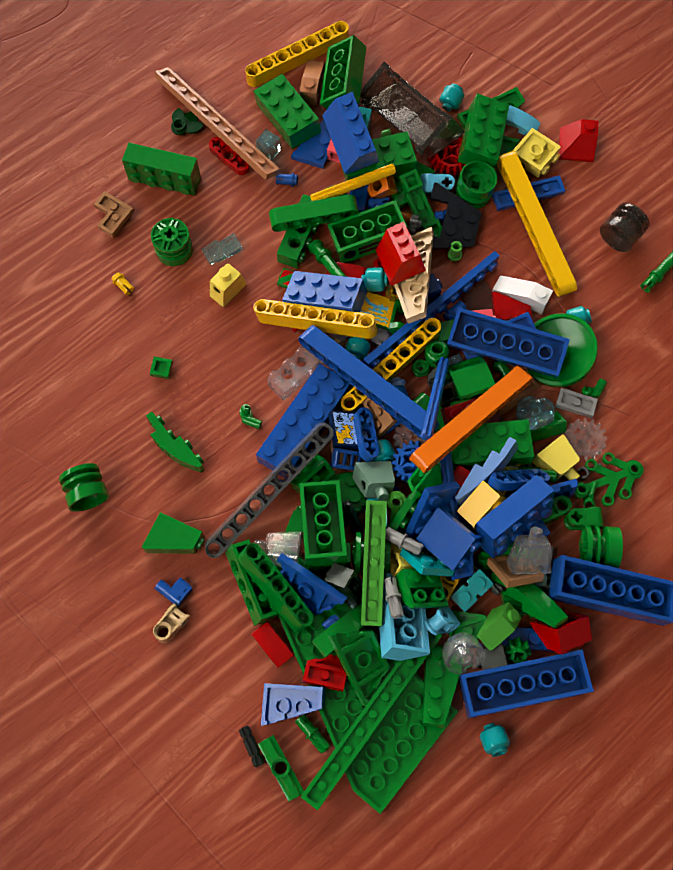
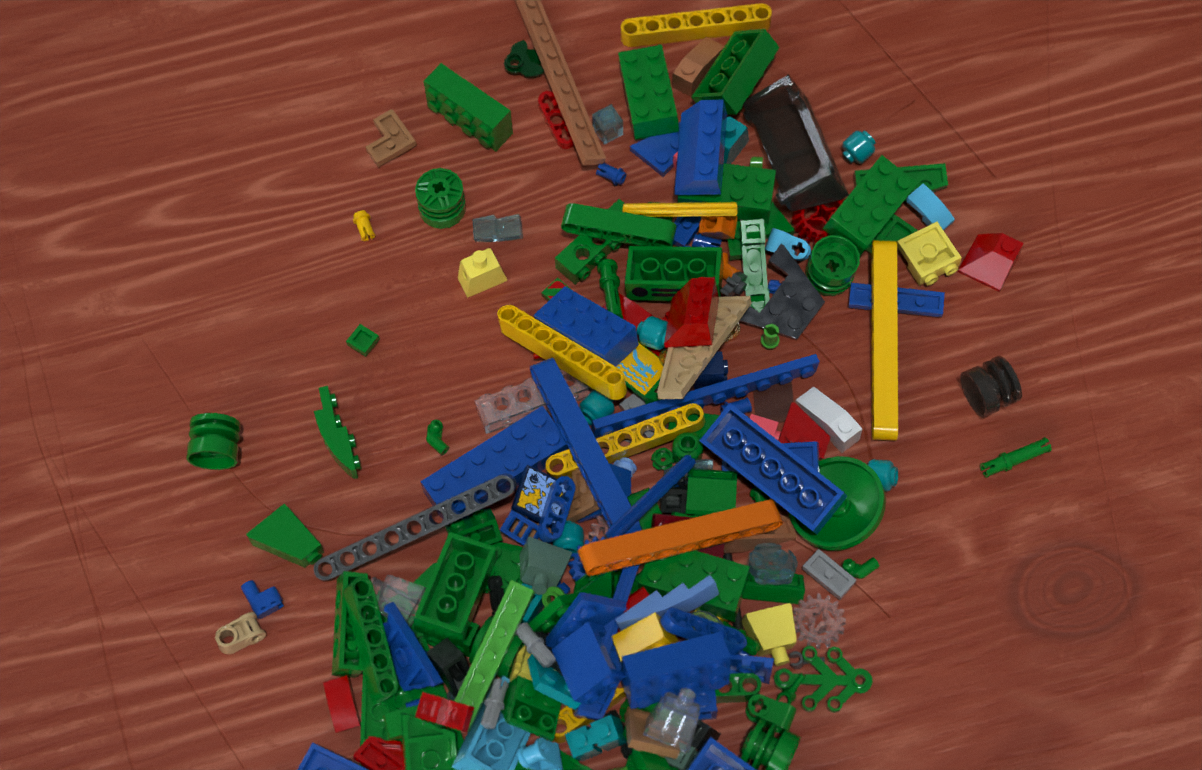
camera: 25 degrees right, 5 degrees down
none -> red slope [415,692,475,732]

